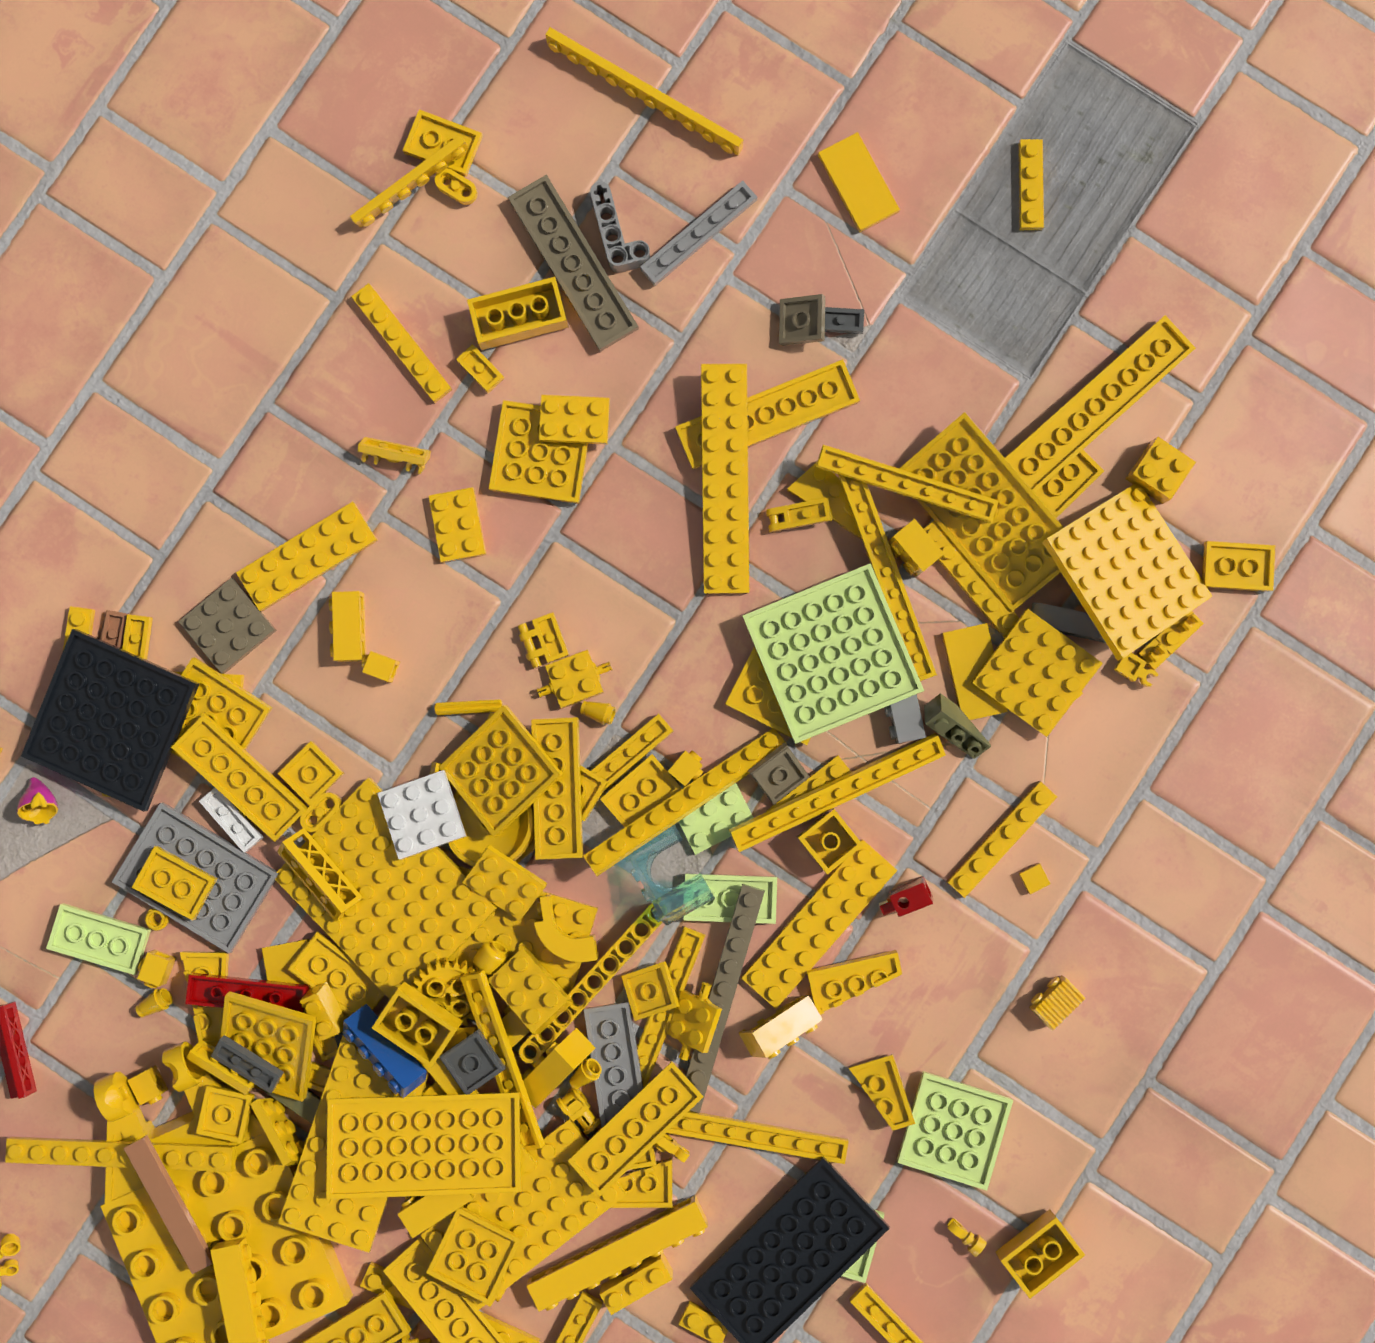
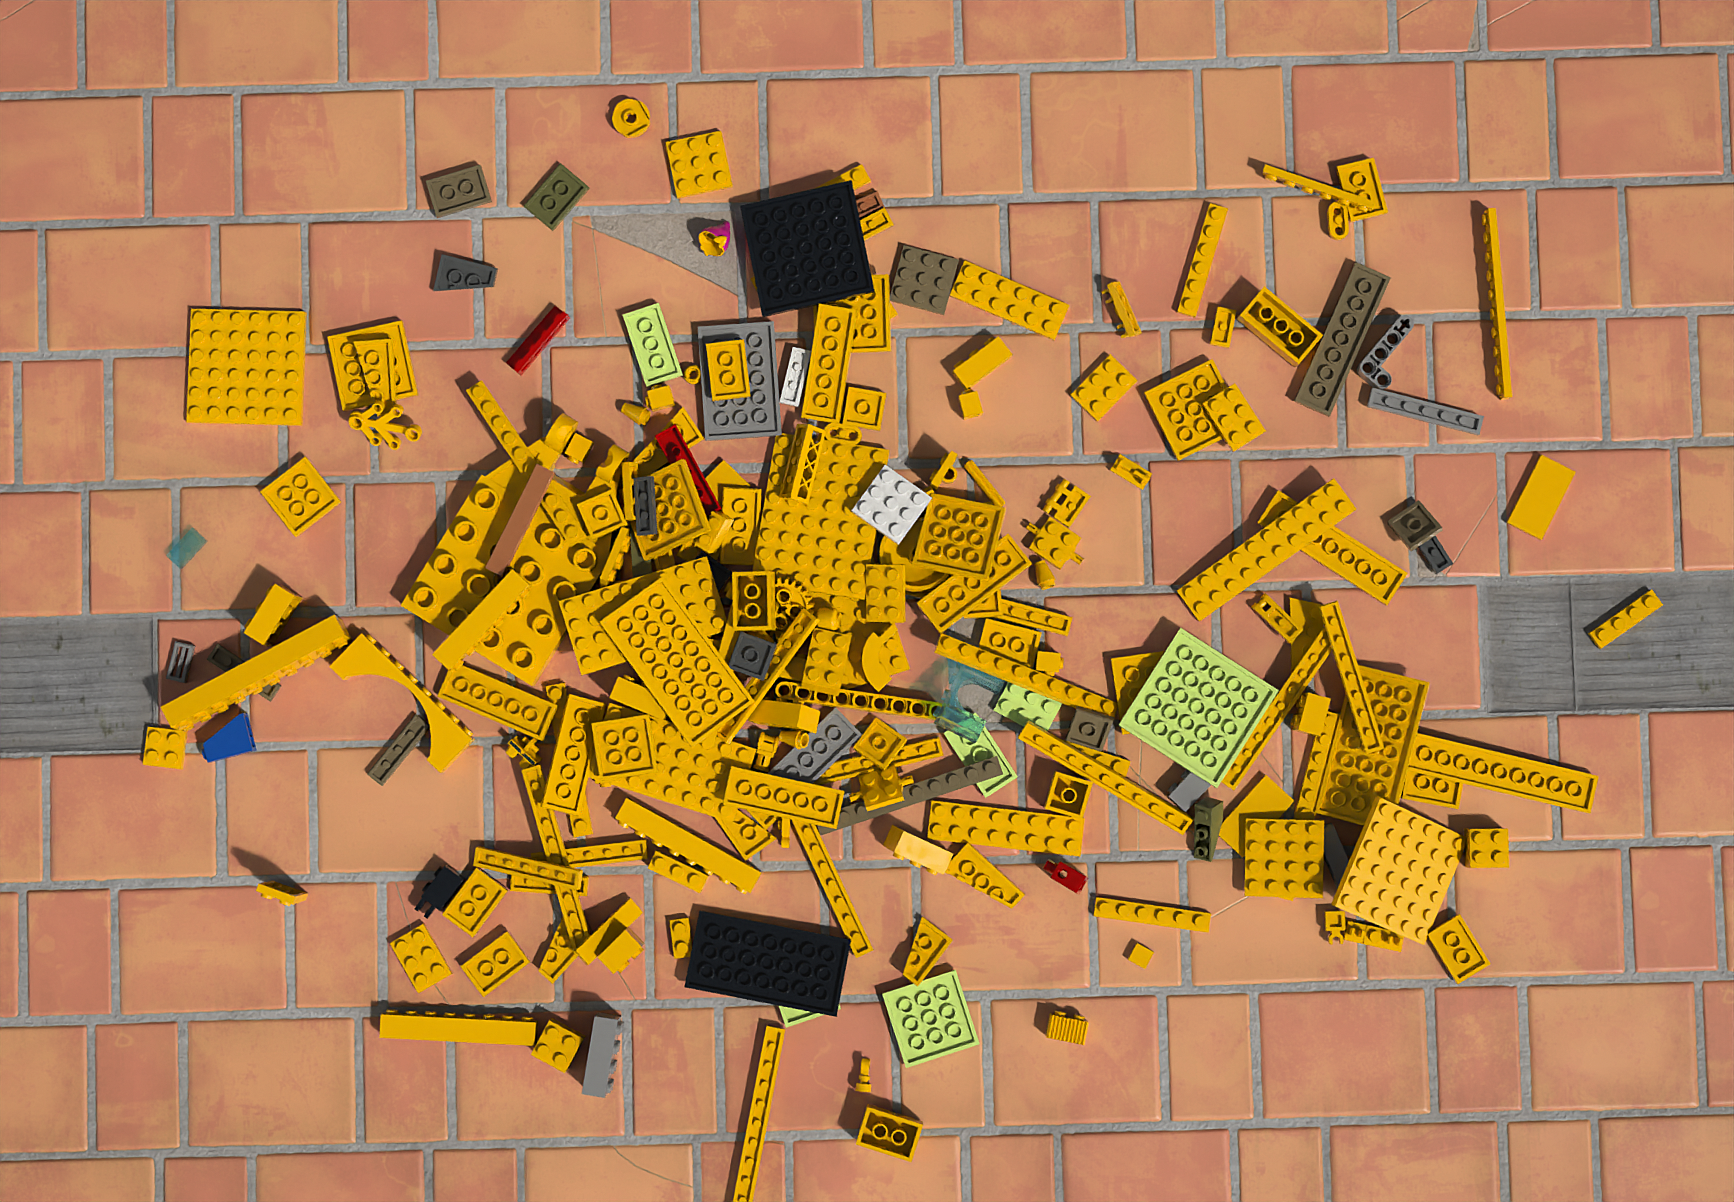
camera: 55 degrees right, 0 degrees up
blue brick [343,1004,427,1098] -> none
none -> yellow plate [929,450,958,491]
none -> yellow hinge [1110,454,1152,490]

